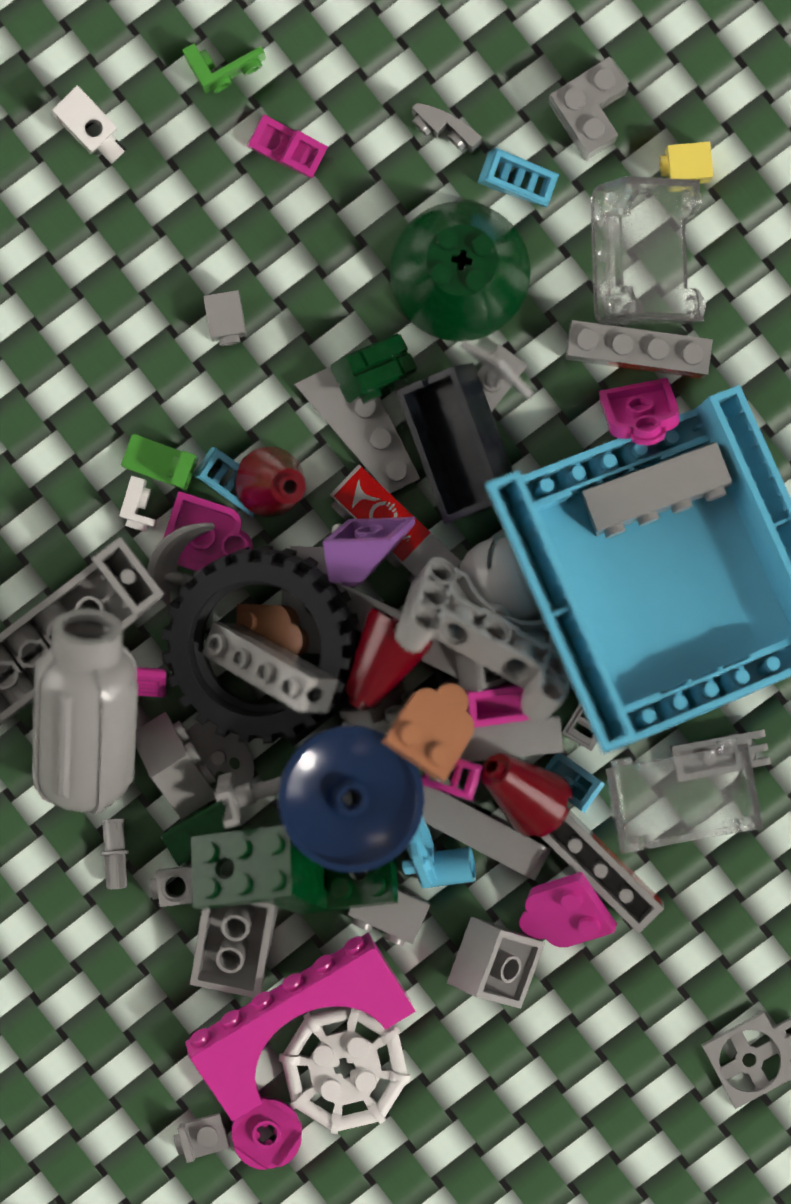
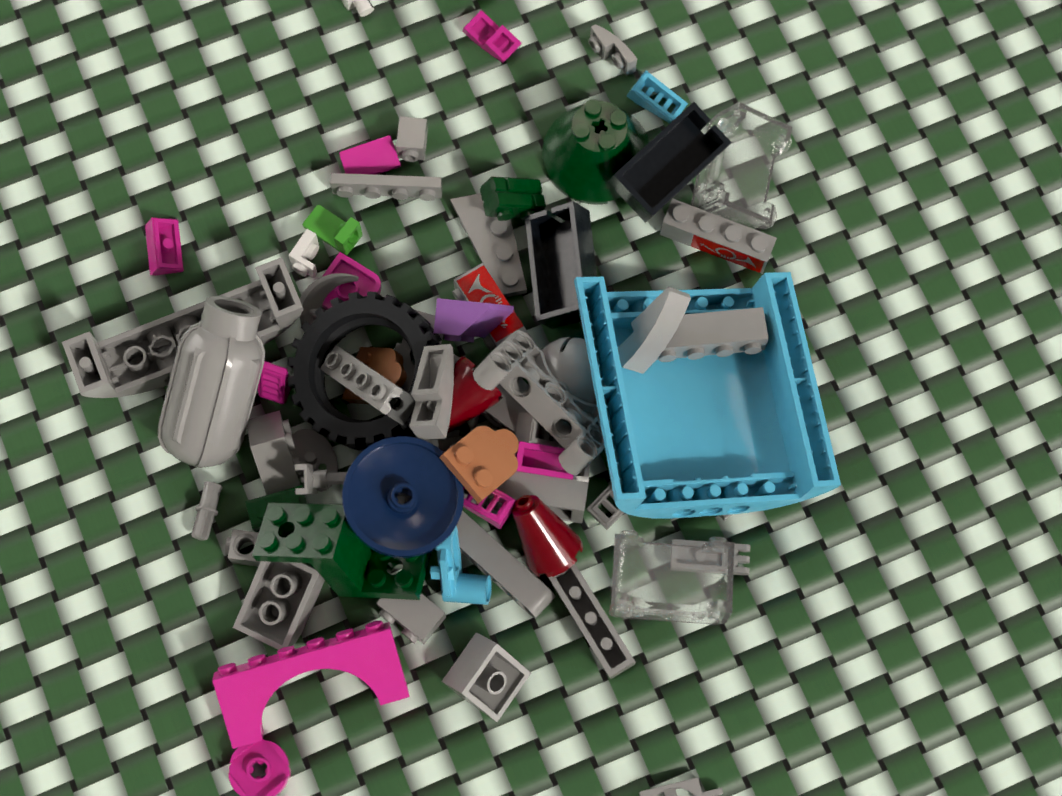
camera: 15 degrees right, 15 degrees down
light grey bracket [174,1112,230,1163] -> none
medium azure slope [192,447,254,517] -> none
dark red cone [234,447,306,517] -> none
white plate [279,1007,411,1135] -> none
light grey piece [459,340,534,412] -> none
dark pink plate [519,872,617,947] -> none
medium azure slope [545,752,605,813] -> none
light grey brick [548,56,629,161] -> none
dark pink plate [599,378,680,445] -> none
light yellow brick [659,141,713,186] -> none
none -> light grey plate [330,173,442,201]
none -> dark pink slope [339,135,401,175]
none -> light grey slope [409,344,454,440]
none -> black piece [608,102,732,223]
none -> light grey slope [618,287,691,374]

